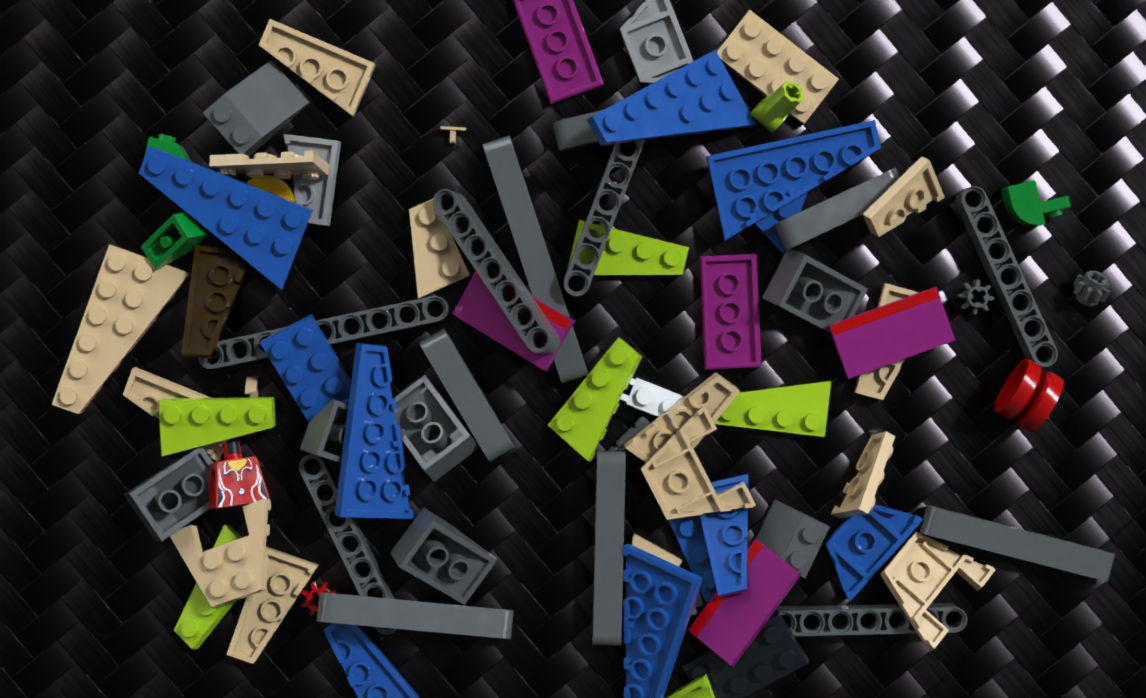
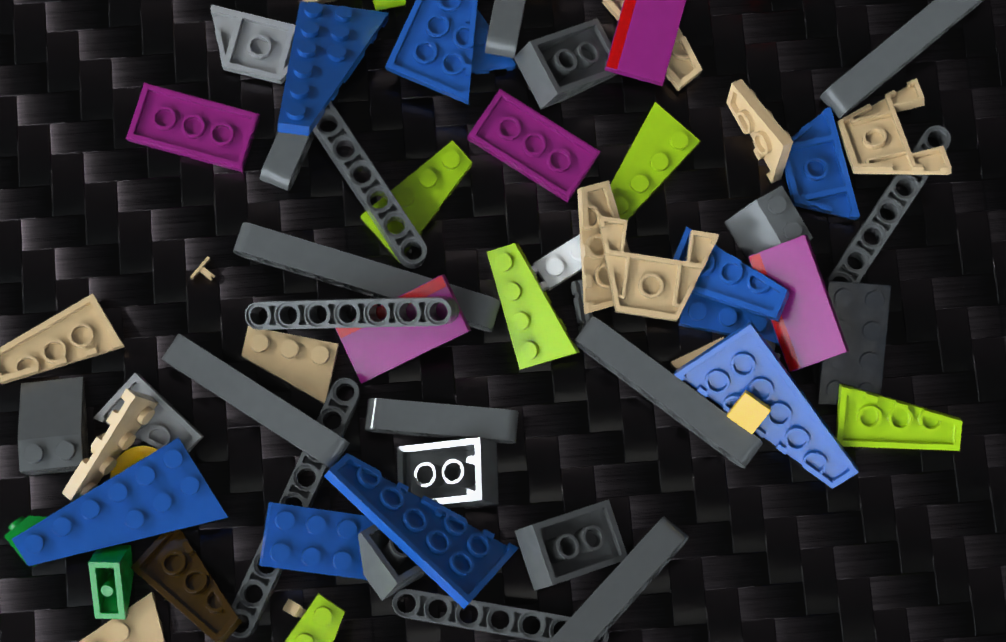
camera: 60 degrees left, 10 degrees down
none -> dark grey beam [161,333,350,468]
none -> yellow tile [727,390,771,434]

